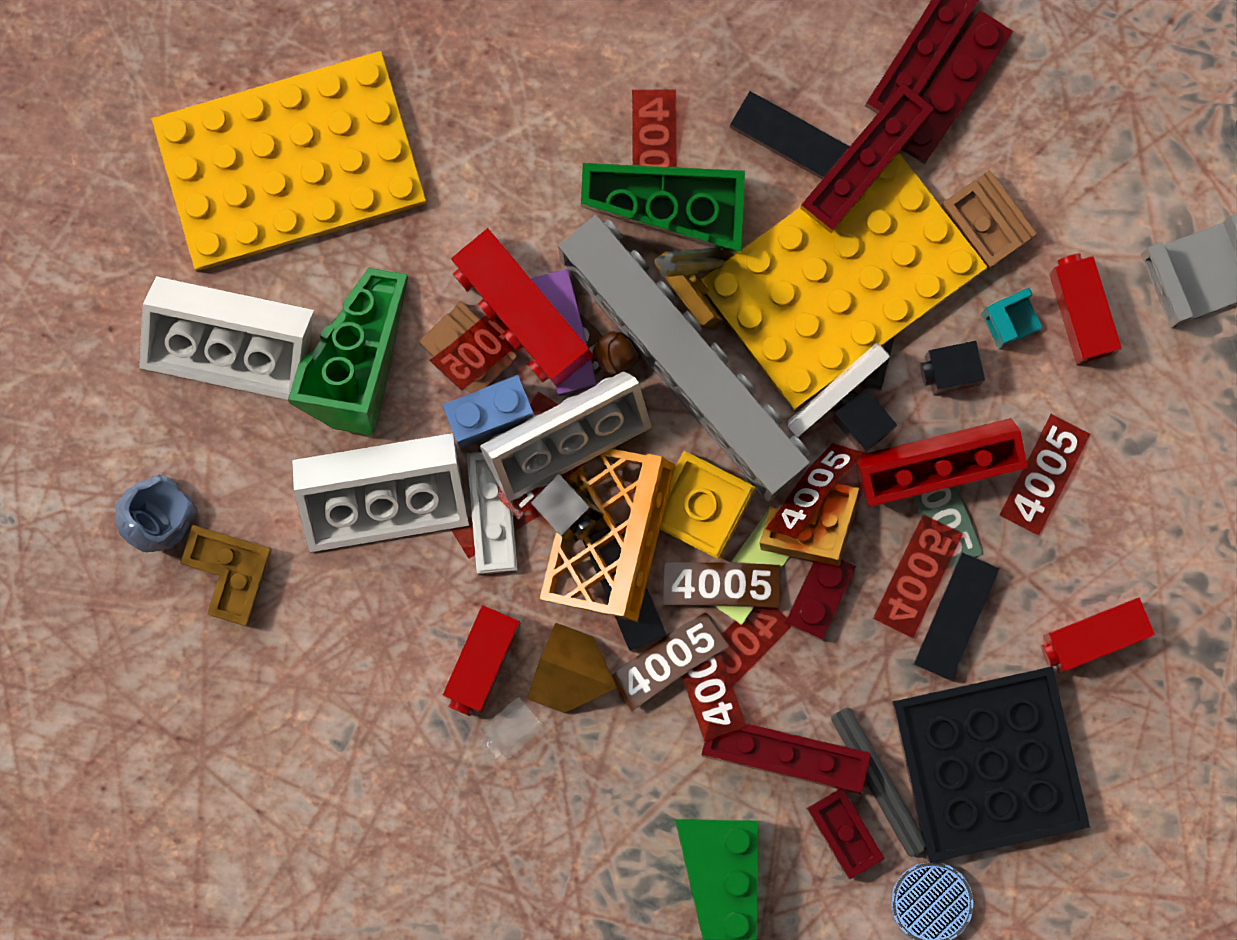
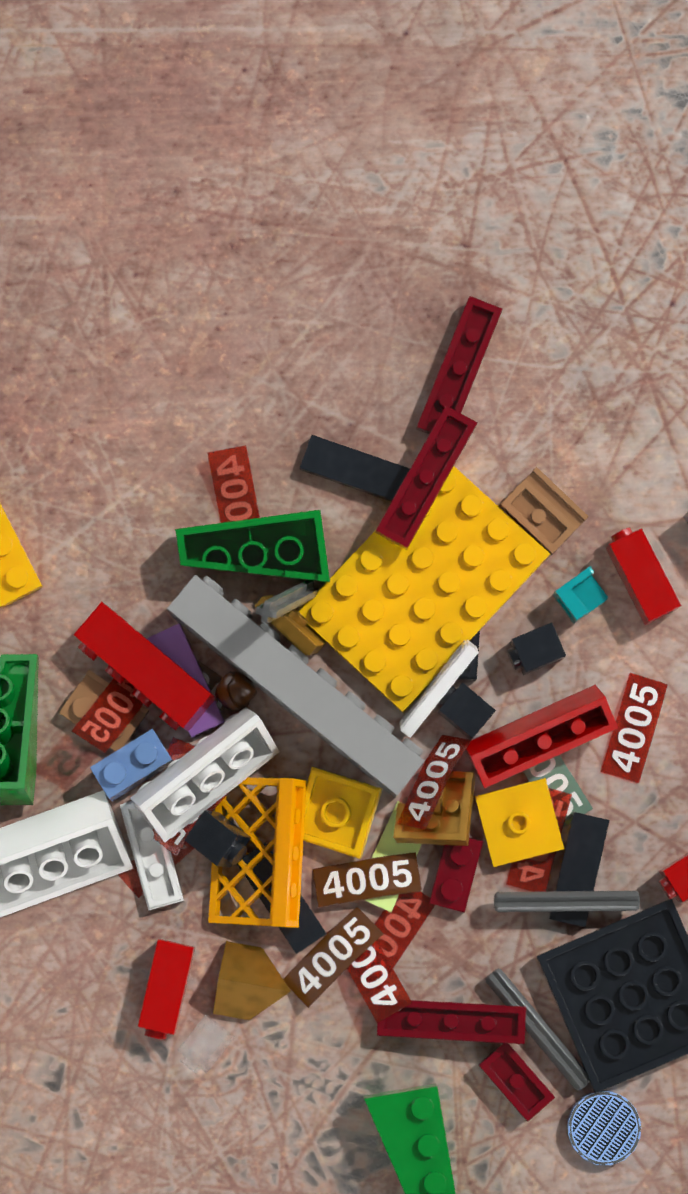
camera: 15 degrees left, 0 degrees up
dark red plate [902,10,1013,164] -> none
none -> yellow plate [475,778,564,867]
none -> dark grey axle [494,891,640,912]

